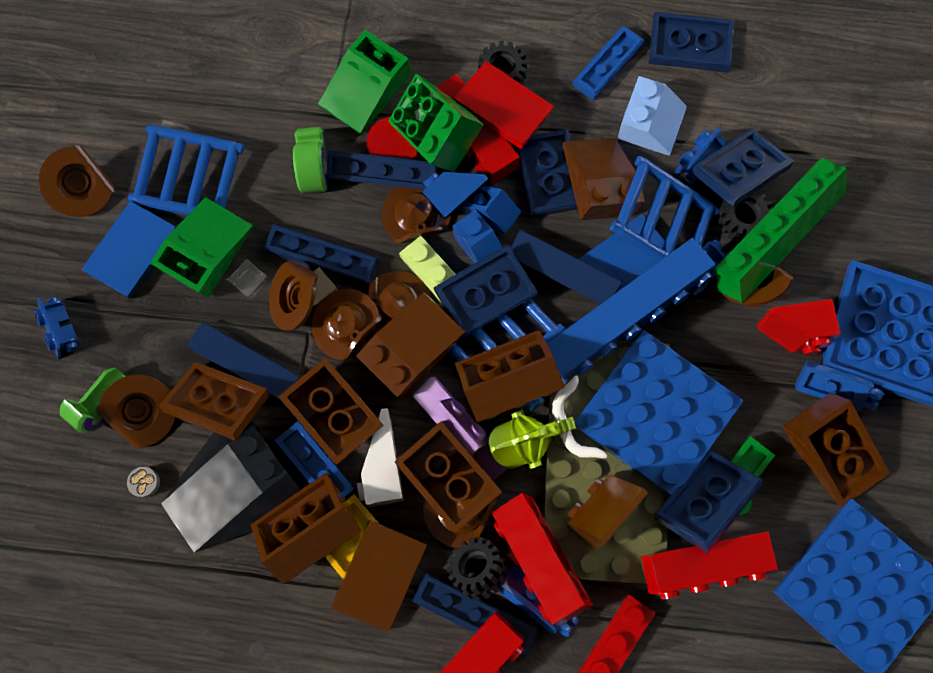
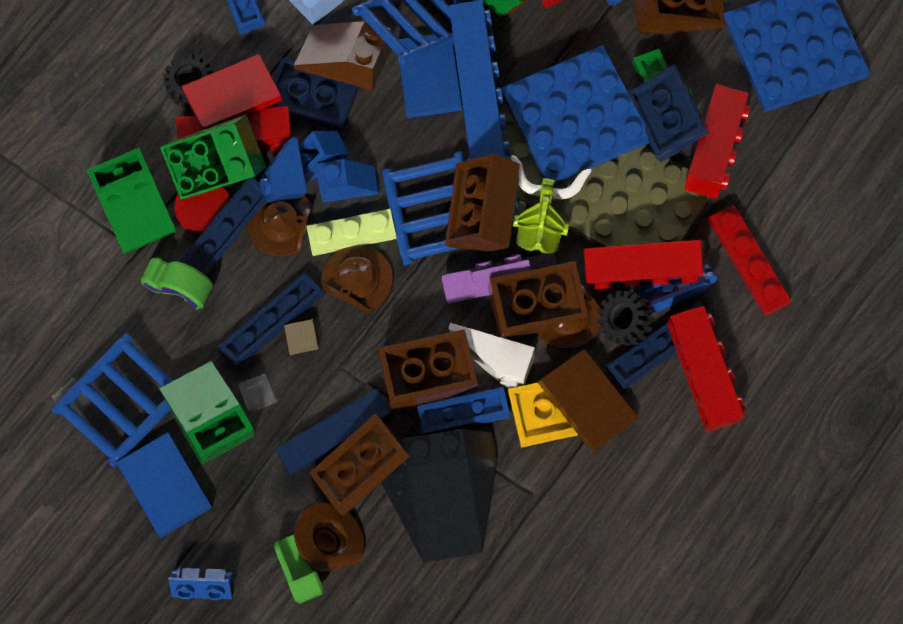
camera: 60 degrees left, 5 degrees down
reddish brown hat [39,145,115,217] -> none
tile [127,467,160,498] -> none
reddish brown slope [251,472,361,584] -> none
reddish brown hat [269,262,318,331] -> none
reddish brown hat [312,289,381,362] -> none
reddish brown slope [356,292,466,397] -> none
dark blue tile [433,244,538,338] -> none
dark blue tile [511,230,622,304] -> none
reddish brown slope [567,475,648,549] -> none

